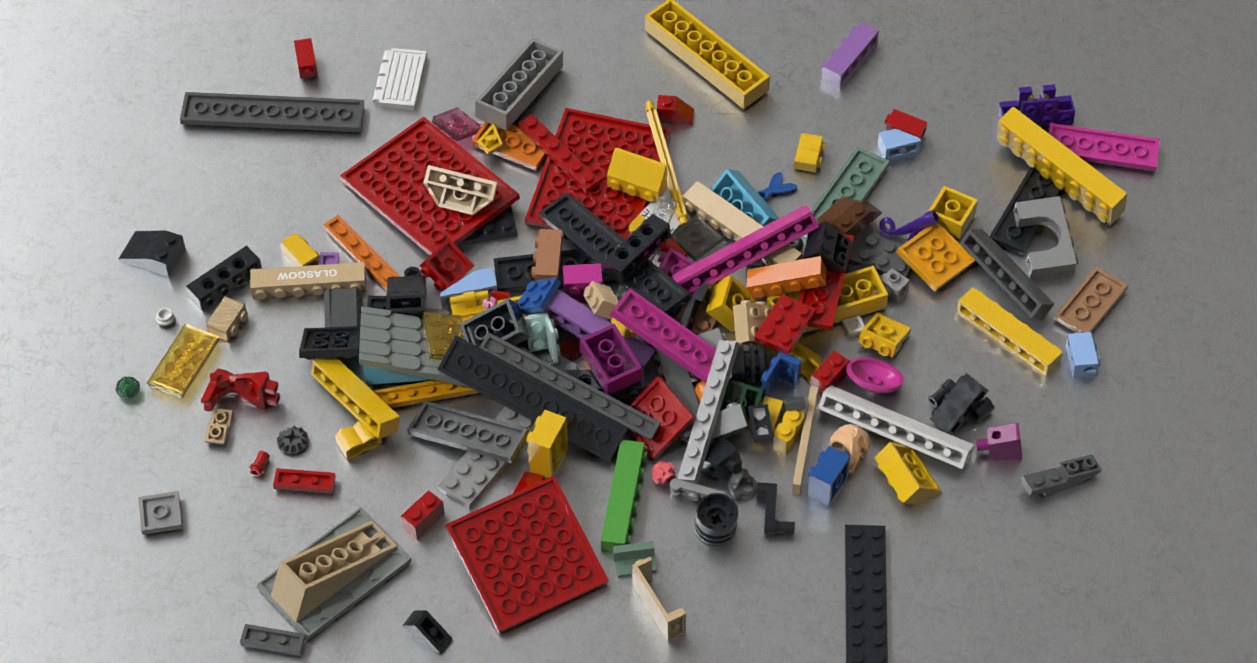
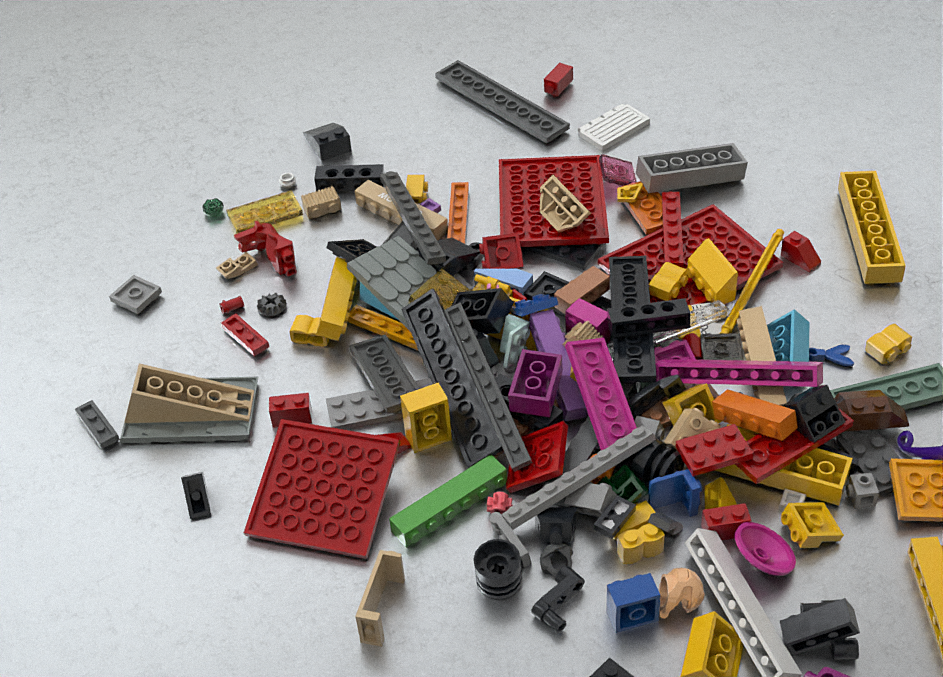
camera: 45 degrees right, 10 degrees down
sand green panel [613,541,657,577] -> none
tan tile [792,386,818,496] -> none
none -> dark grey plate [380,171,446,265]
none -> yellow brick [649,262,688,301]

